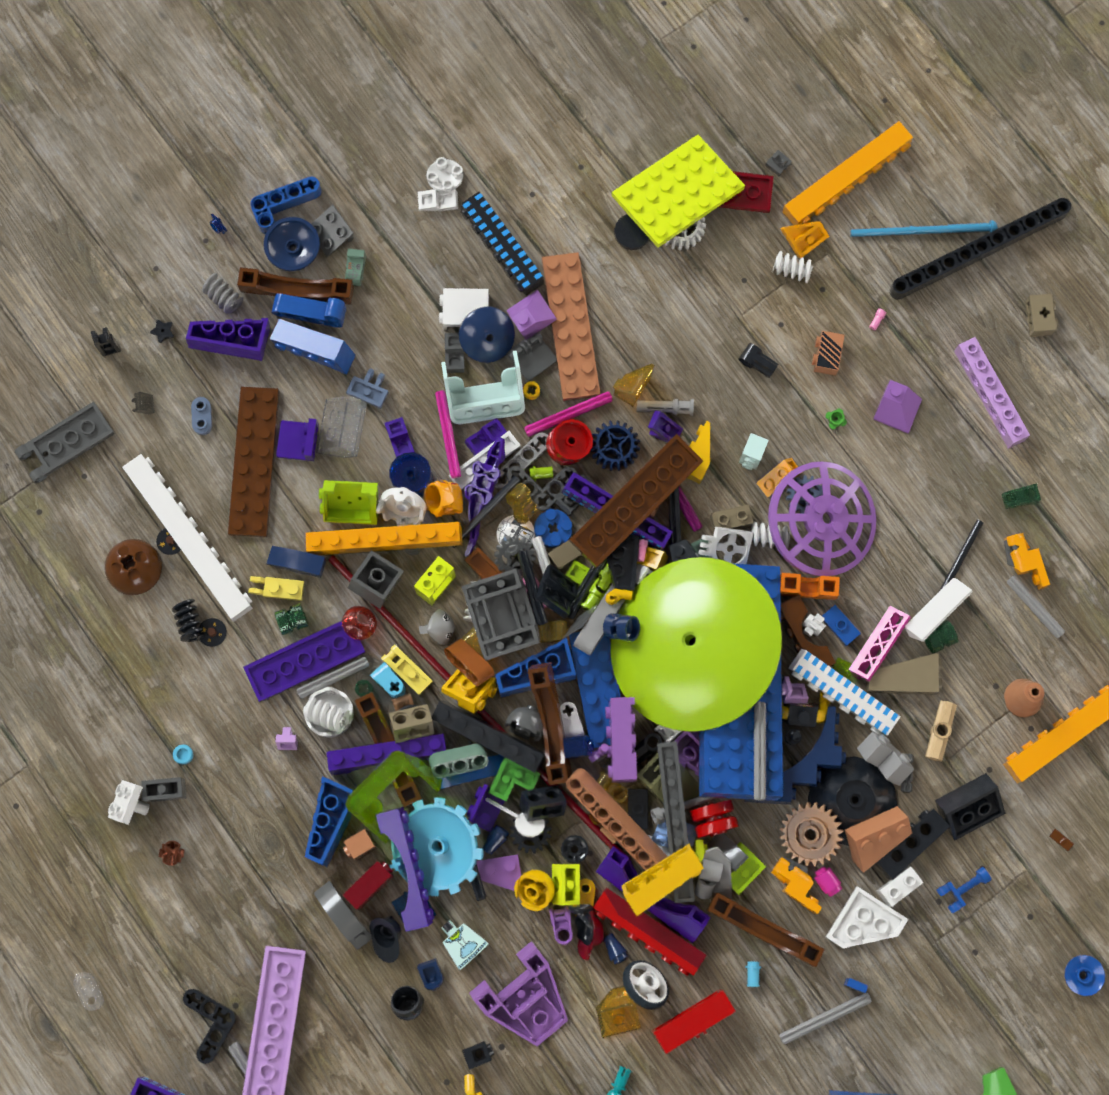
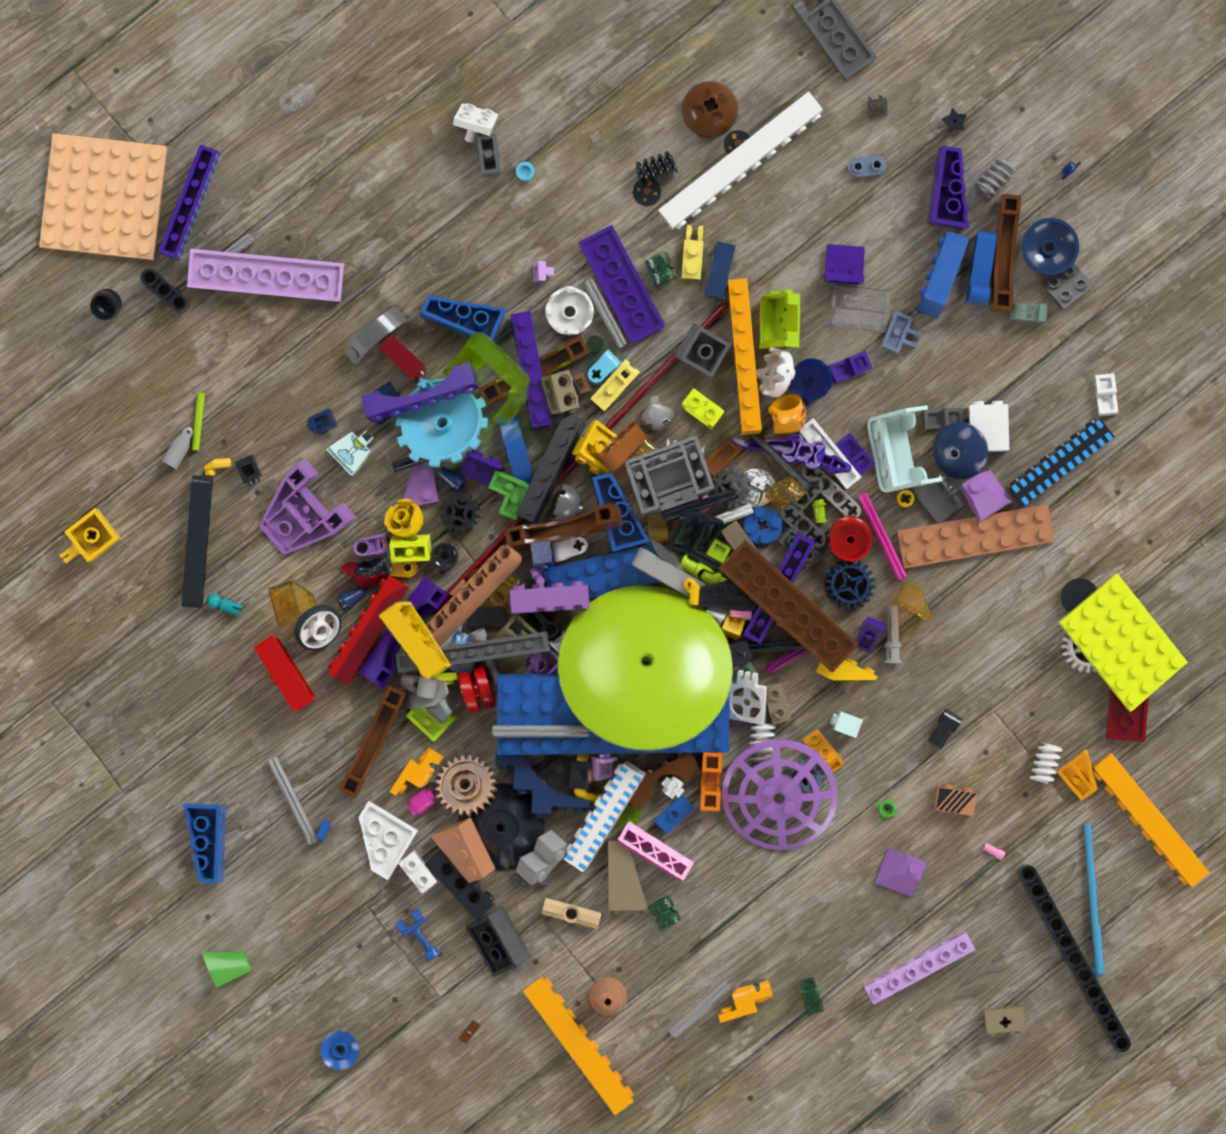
camera: 85 degrees right, 10 degrees up
black hinge [91,327,121,356] -> none
copper gear [159,841,185,866] -> none
black beam [183,989,237,1064] -> none
reddish brown plate [228,387,279,537] -> none
blue beam [250,177,322,234] -> none
white piece [306,697,350,733] -> none
clear red piece [342,606,377,640] -> none
nougat brick [343,829,378,861] -> none
black piece [369,916,402,963] -> none
black helmet [391,986,424,1021] -> none
white dish [426,157,463,192] -> none
sand green beam [429,744,488,778] -> none
dark pink axle [435,390,461,479] -> none
white piece [485,798,545,837] -> none
black brick [519,785,567,822] -> none
dark blue wheel [603,613,640,641] -> none
medium azure pin [745,961,761,987] -> none
dark grey tile [766,150,792,177] -> none
white slope [905,578,972,642] -> none
black piece [939,520,984,591] -> none

